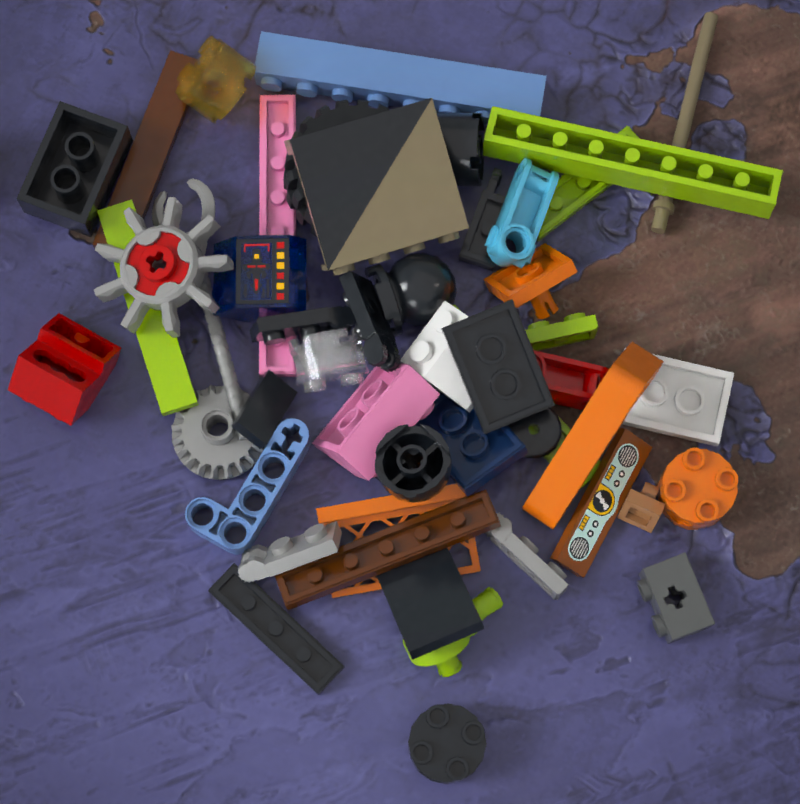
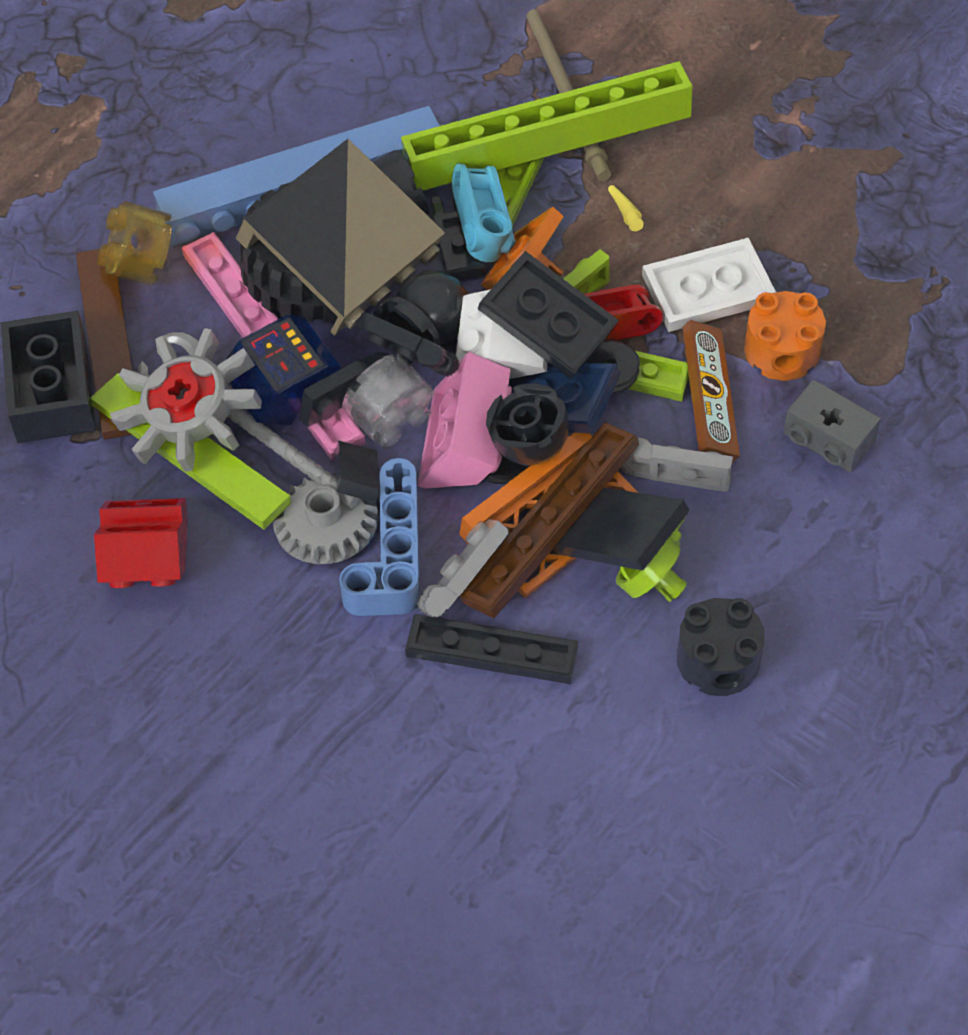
camera: 30 degrees left, 20 degrees down
orange beam [522,341,664,530] -> none
medium nougat tile [617,482,665,533] -> none
none -> light yellow helmet [608,185,644,232]

